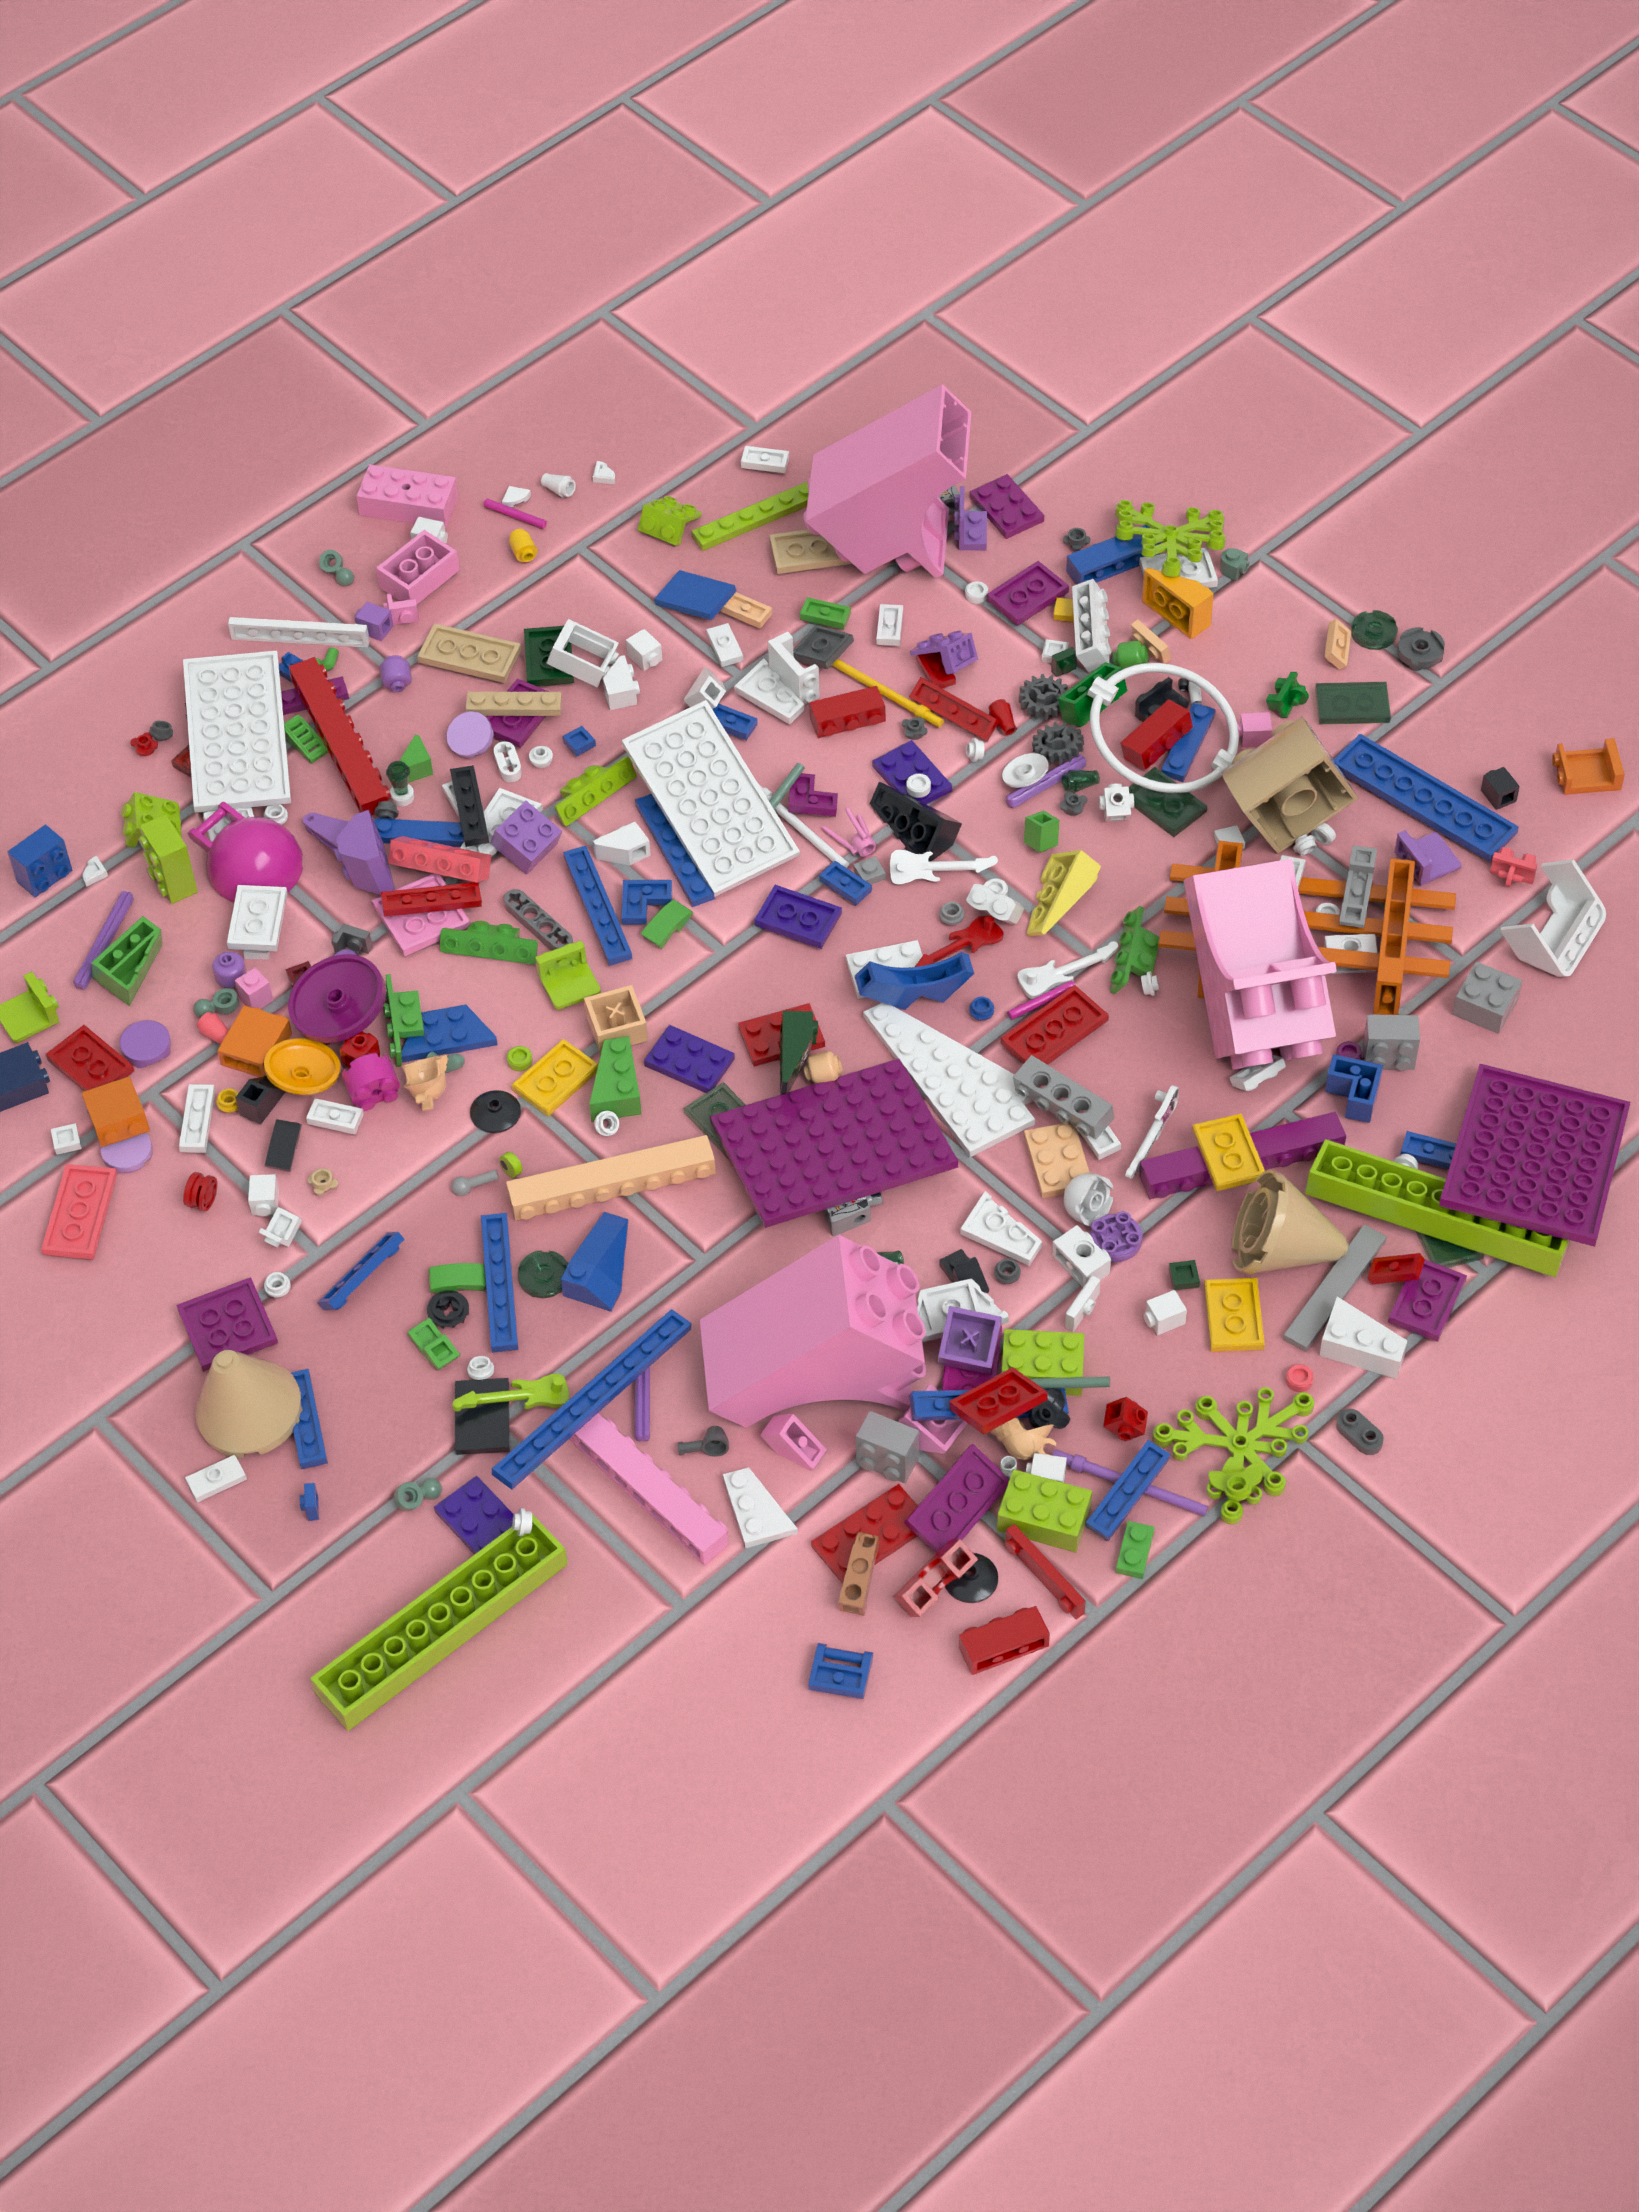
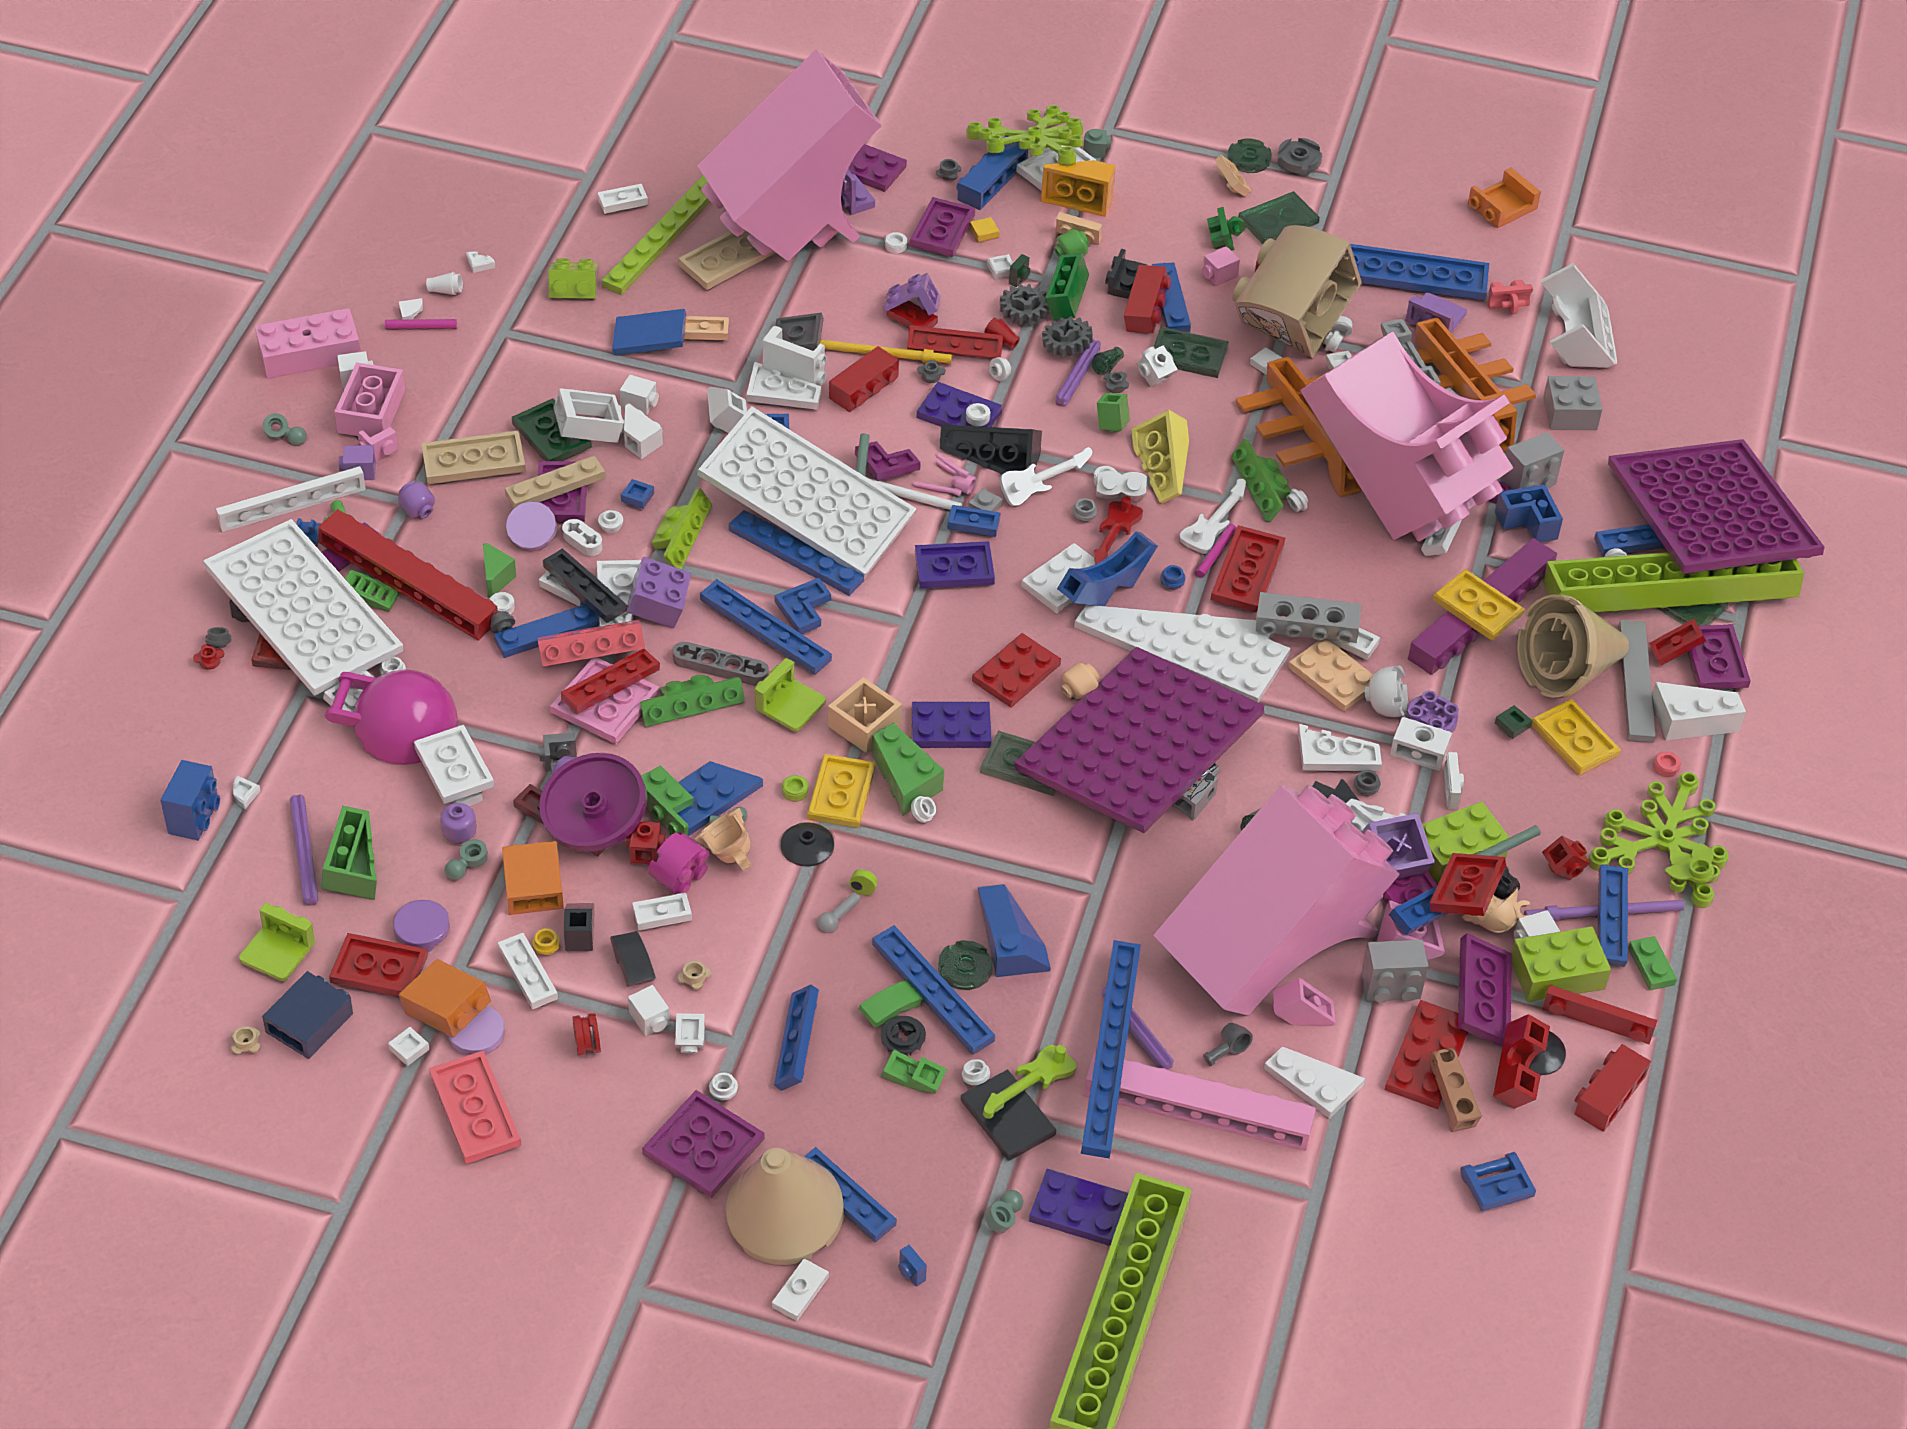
camera: 35 degrees left, 5 degrees down
lime bracket [121,792,182,848] -> none
lime brick [139,814,198,904] -> none
coral cone [197,1012,229,1044] -> none
bright pink brick [235,968,273,1009] -> none
light orange dish [264,1038,341,1095] -> none
medium lavender slope [303,810,395,895] -> none
clear green cone [386,761,410,795] -> none
light nougat brick [506,1135,716,1221] -> none
yellow brick [509,529,538,562] -> none
white plate [513,1508,532,1536] -> none
white slope [593,822,651,866] -> none
bright green slope [641,899,693,949] -> none
white plate [706,623,744,667] -> none
dark green slope [780,1011,818,1095] -> none
bright green plate [800,597,851,630] -> none
white plate [877,604,903,646] -> none
white piece [1000,1456,1017,1479] -> none
white dish [1002,753,1049,788] -> none
white brick [1072,579,1111,672] -> none
white piece [1087,663,1239,793] -> none
white piece [1125,1085,1179,1179] -> none
white brick [1143,1290,1187,1335] -> none
white arm [1178,678,1203,705] -> none
dark grey plate [1336,1409,1384,1455] -> none
black brick [1481,767,1520,810] -> none

